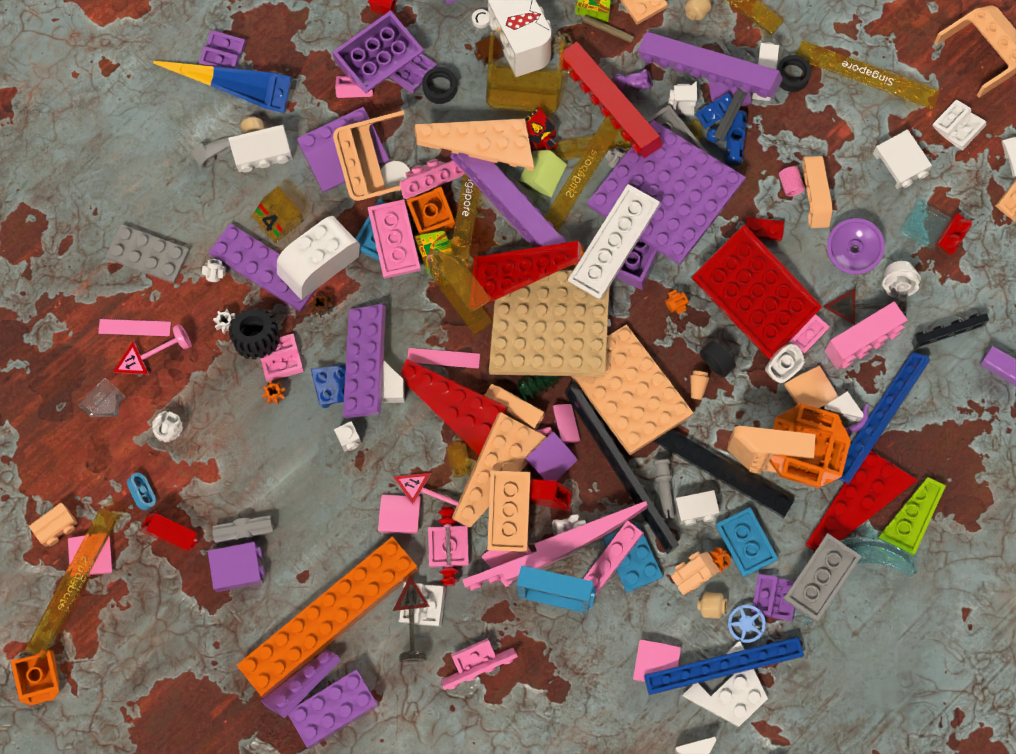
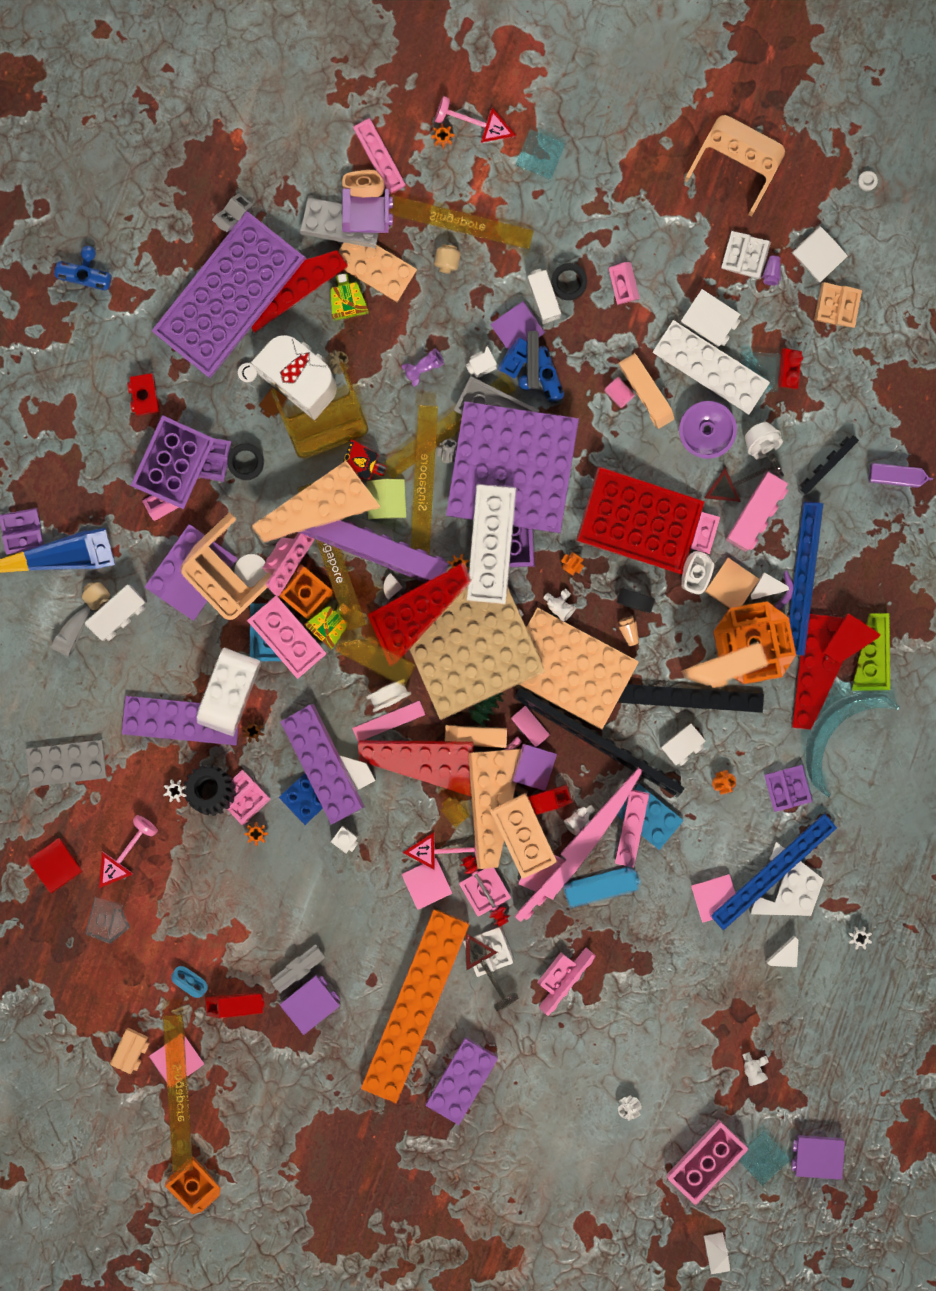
camera: 35 degrees left, 15 degrees up
bright pink sticker [98,319,171,336] -> none
white piece [152,411,183,443] -> none
white gear [202,259,226,282] -> none
clear yellow slope [252,186,304,243] -> none
medium lavender wing [261,649,341,718] -> none
brick [559,41,662,158] -> none
dark tan bar [583,15,634,43] -> none
medium lavender brick [638,32,783,99] -> none
light grey pin [653,459,675,520] -> none
light nougat brick [671,552,720,595] -> none
tan head [697,592,728,619] -> none
dark azure plate [715,507,778,578] -> none
light blue wheel [728,605,766,643] -> none
red plate [746,217,784,241] -> none
light grey plate [783,533,861,623] -> none
clear yellow tile [796,40,940,110] -> none
none -> red slope [28,838,83,894]
none -> white wheel [366,679,411,712]
none -> white tile [384,573,403,600]
none -> white piece [544,589,576,622]
none -> bright pink slope [608,262,640,305]
none -> white plate [653,320,770,415]
none -> medium lavender cone [762,256,781,286]
none -> red slope [822,613,881,664]

